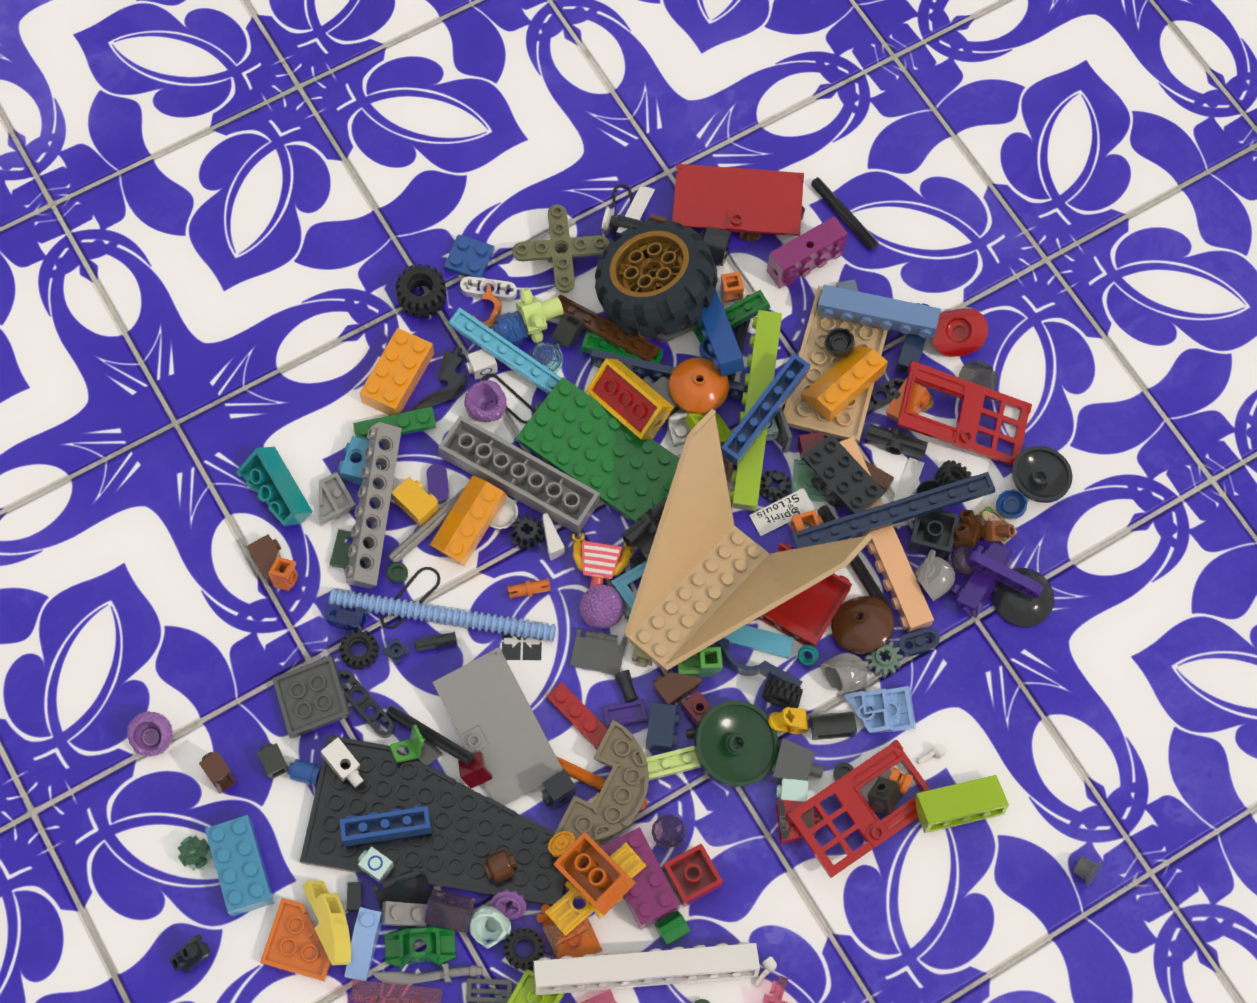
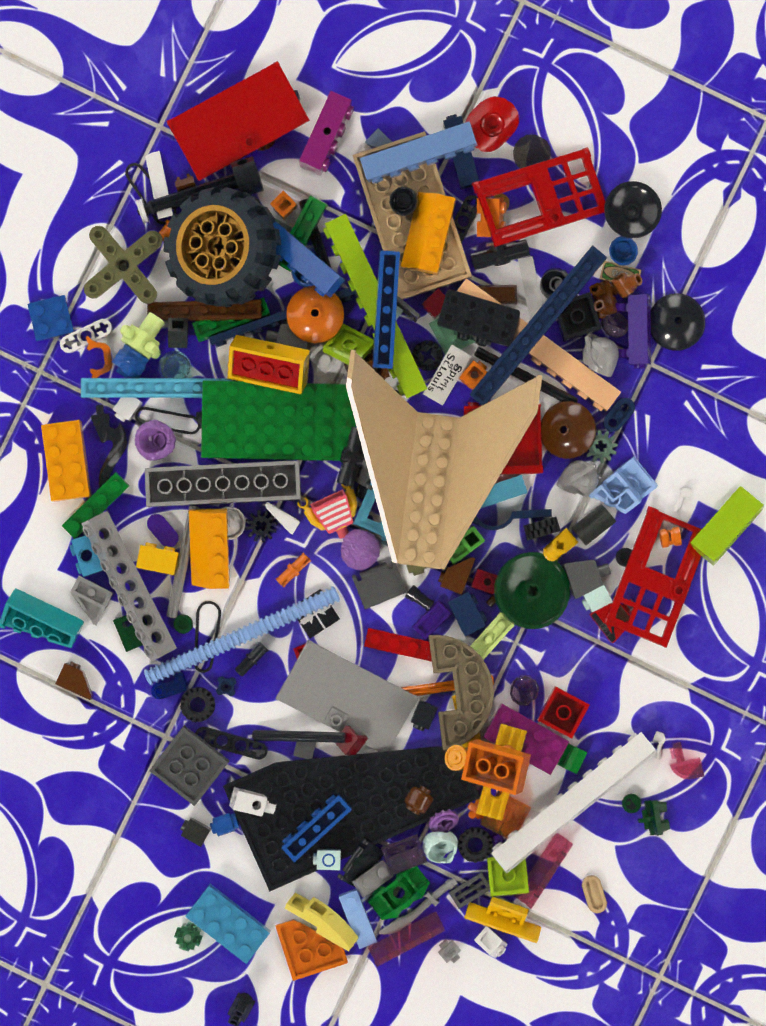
camera: 30 degrees left, 20 degrees up
medium lavender hair [127,711,174,757] -> none
reddish brown brick [199,751,238,794] -> none
orange brick [268,557,298,591] -> none
black piece [347,882,362,912] -> none
bright green bracket [390,725,424,763] -> none
black tyre [396,264,447,319] -> none
teal plate [798,644,819,665] -> none
black axle [811,177,879,250] -> none
pearl dark grey brick [867,777,901,815] -> none
black tyre [934,460,972,487] -> none
dark purple beam [966,551,1043,598] -> none

